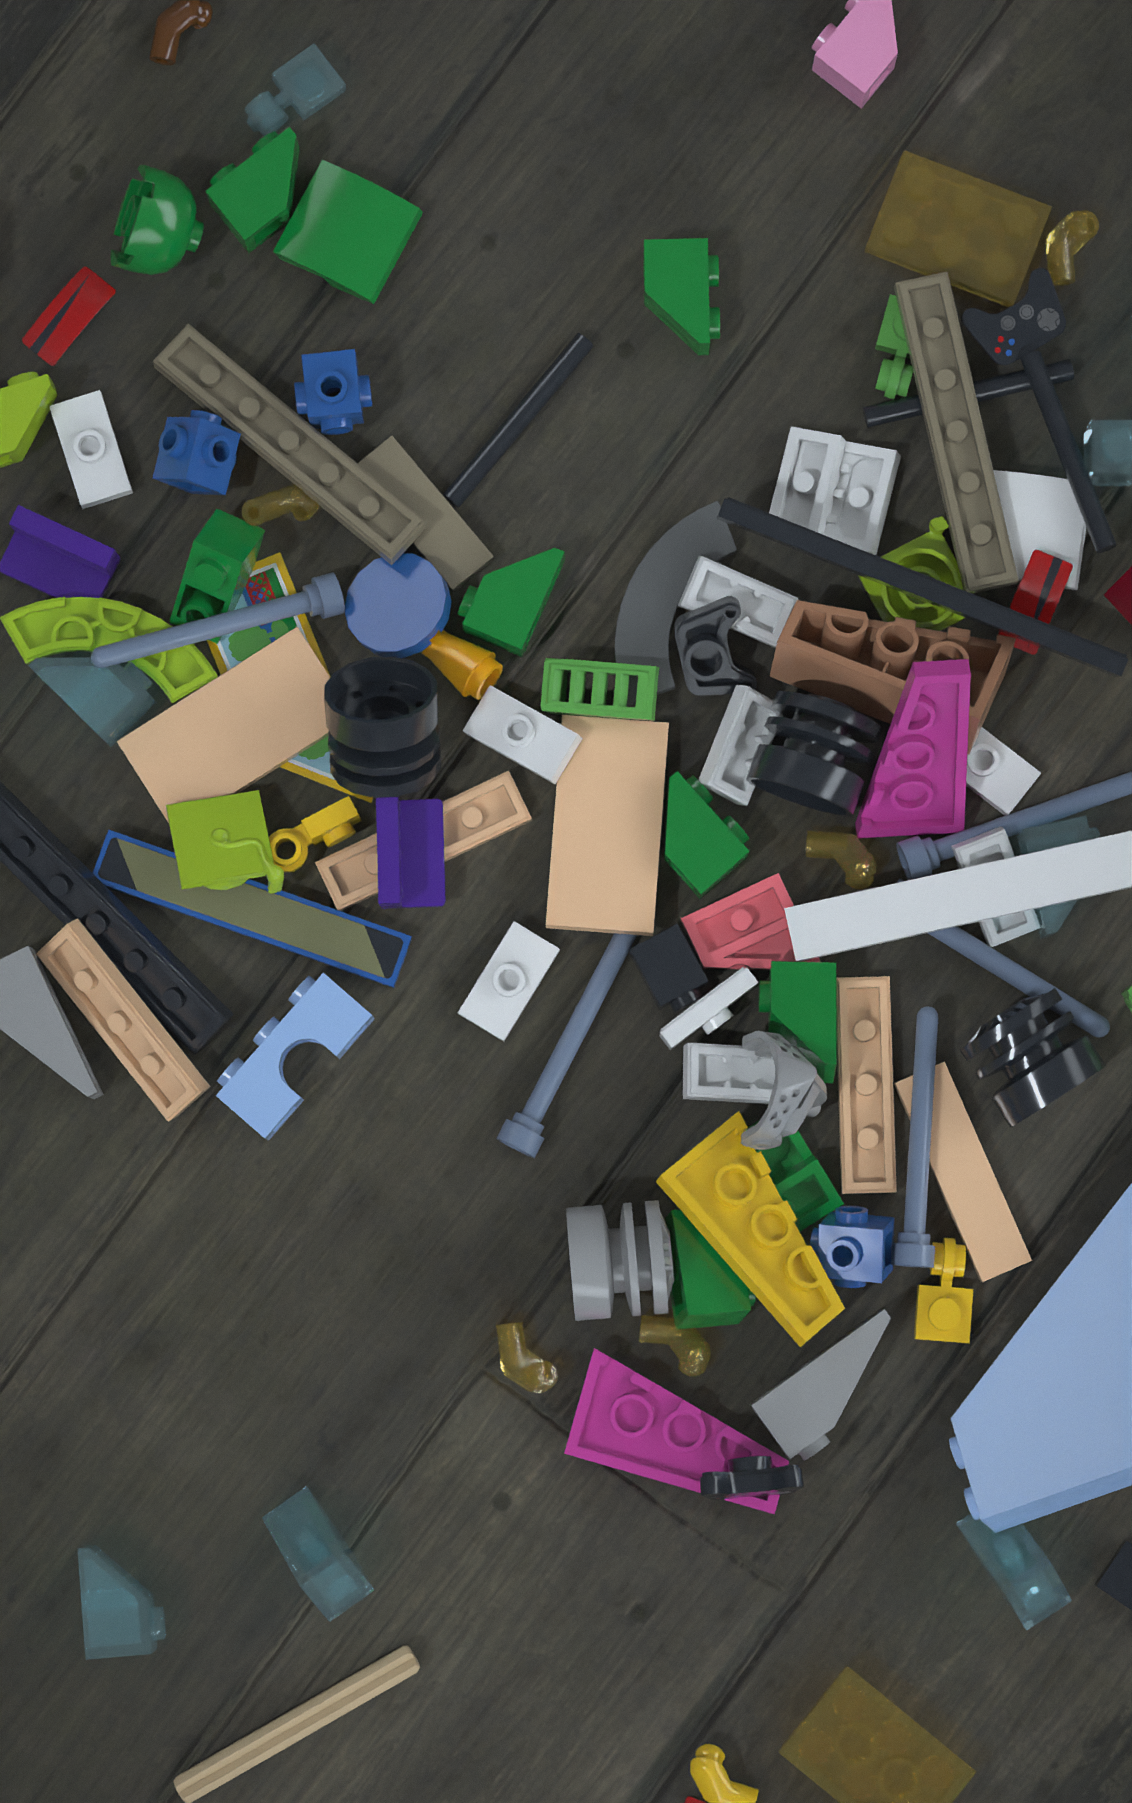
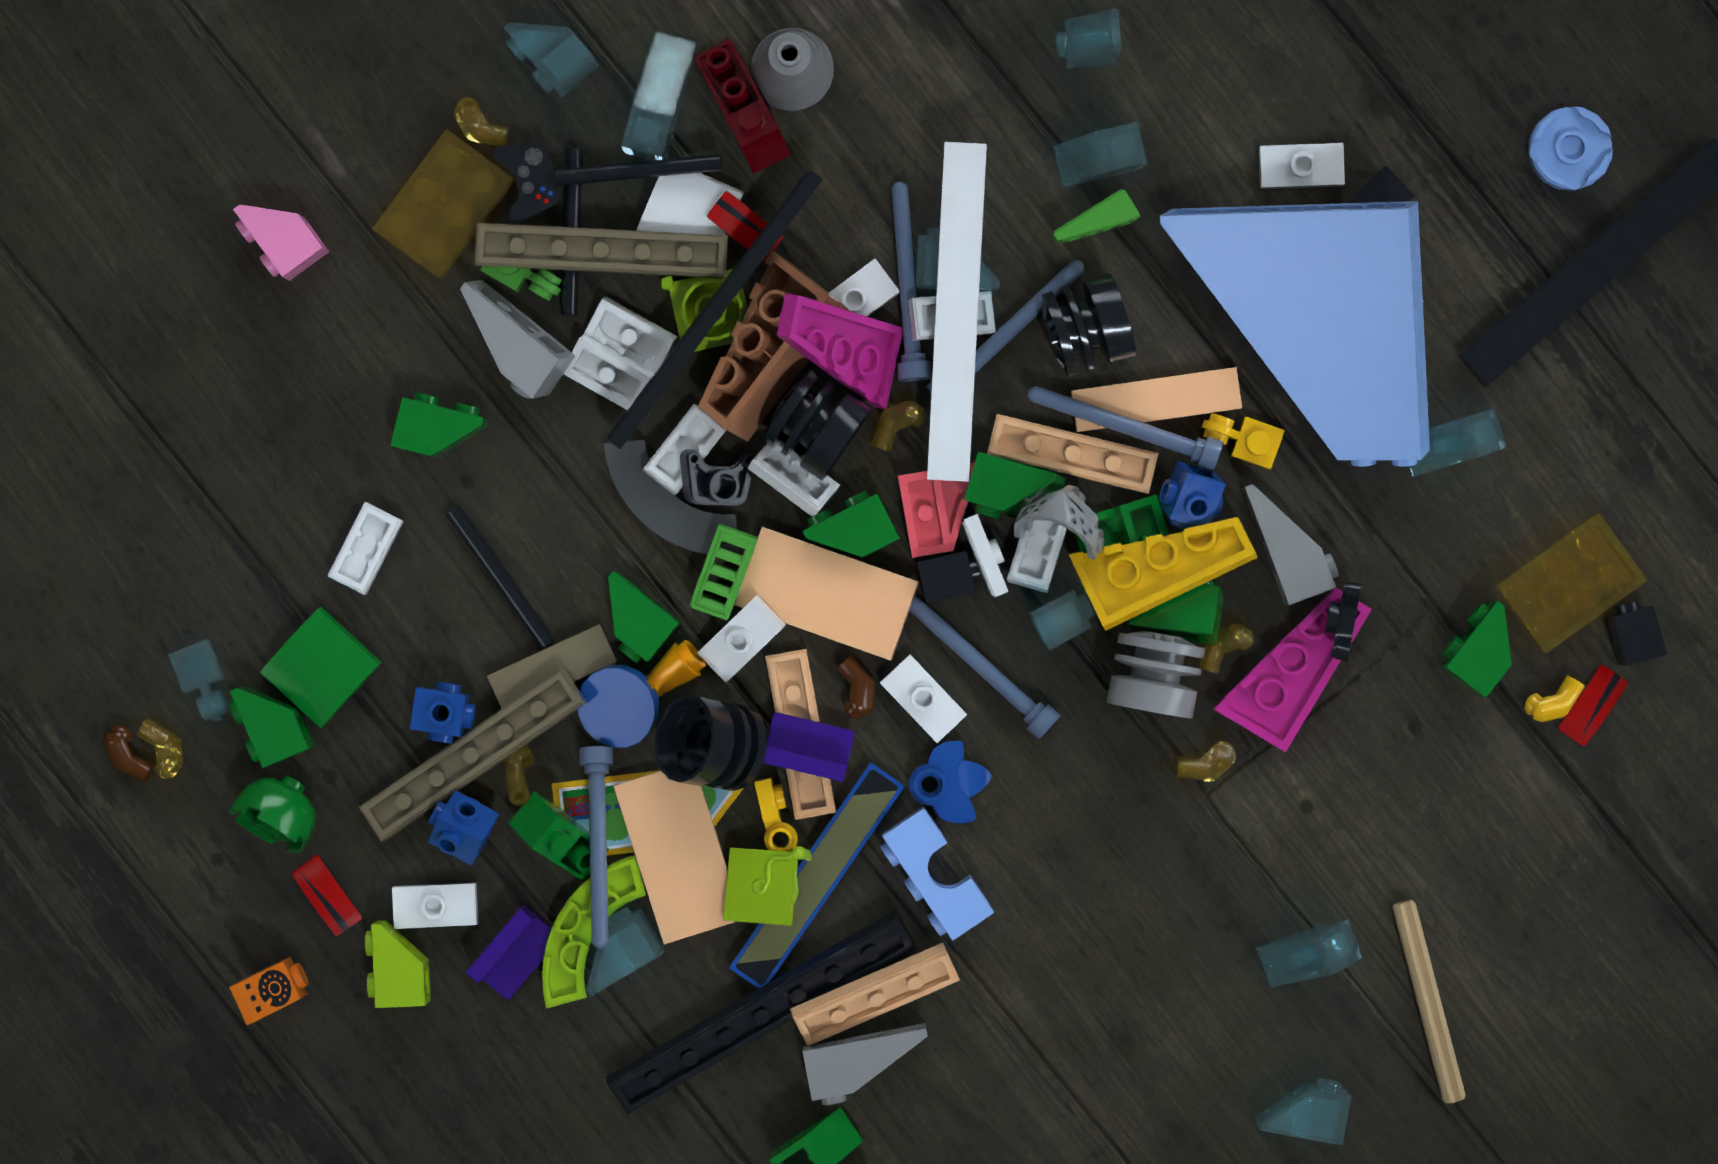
camera: 75 degrees left, 5 degrees up
none -> clear yellow arm [137,718,184,779]
none -> white plate [327,502,404,595]
none -> light grey slope [460,280,575,399]
none -> reddish brown arm [836,655,875,719]
none -> blue plate [909,741,992,823]
none -> clear light blue slope [1027,590,1095,650]
none -> green slope [1440,601,1512,698]

